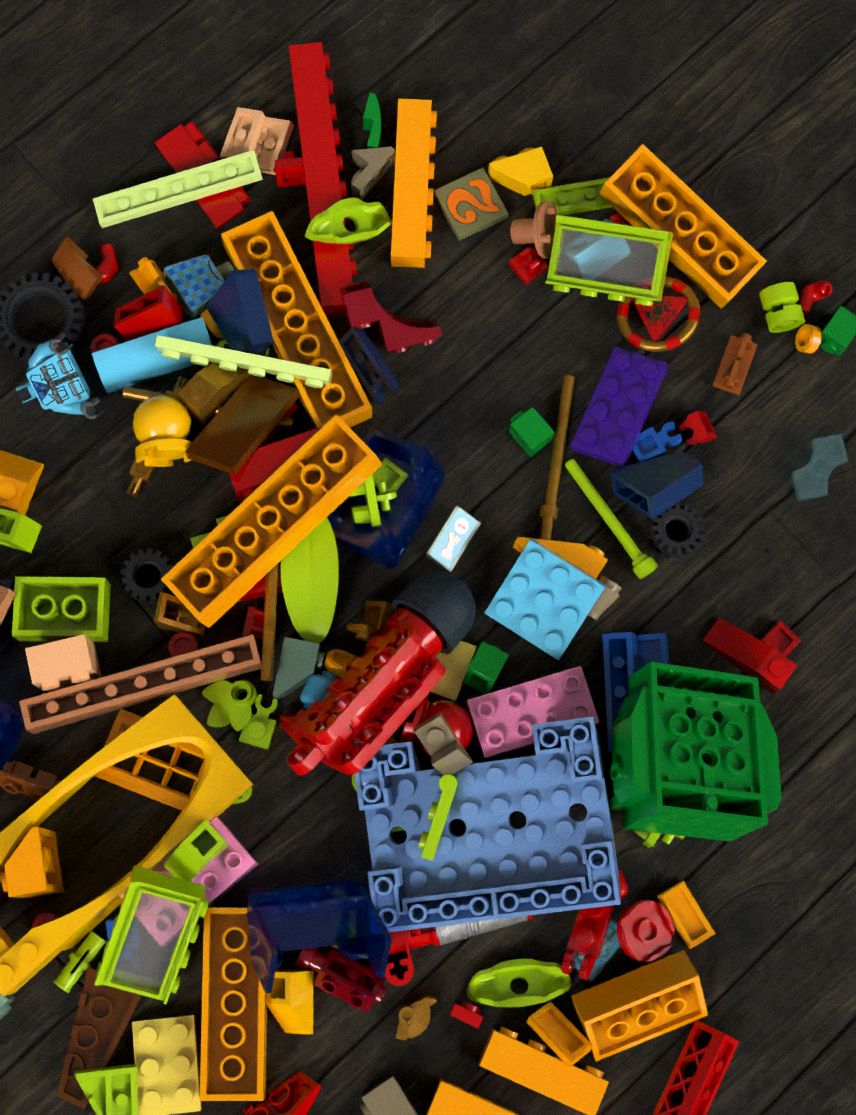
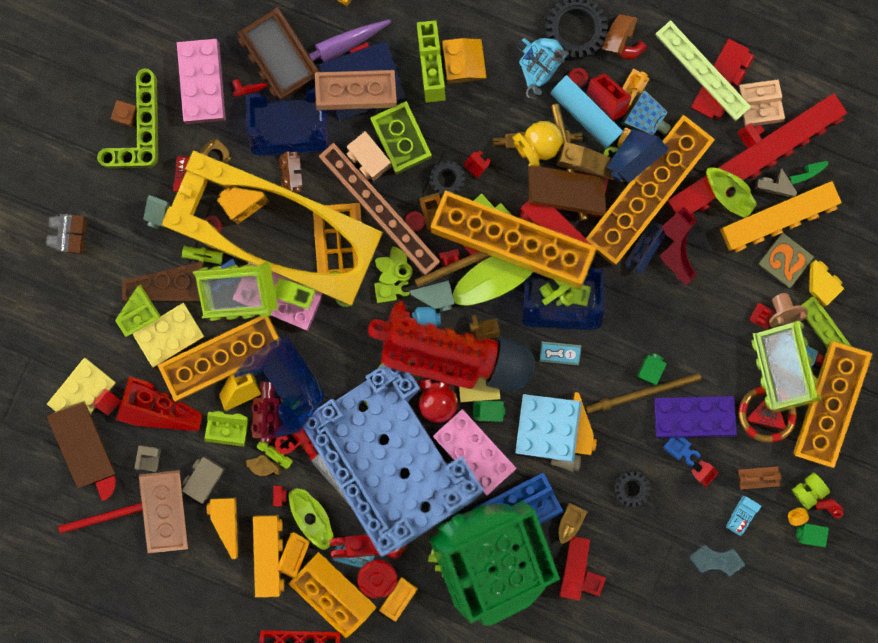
camera: 65 degrees right, 10 degrees up
yellowish green plate [155,335,332,388] -> none
light orange tile [324,649,357,678] -> none
dark tan slope [414,712,473,775] -> none
lime plate [418,774,458,861] -> none
lime piece [565,459,658,579] -> none
dark blue slope [611,451,703,520] -> none
none -> lime bracket [205,411,248,447]
none -> lime axle [257,442,293,469]
none -> red tile [463,151,490,178]
none -> pearl gold plate [559,503,587,544]
none -> medium azure leg [726,496,761,536]

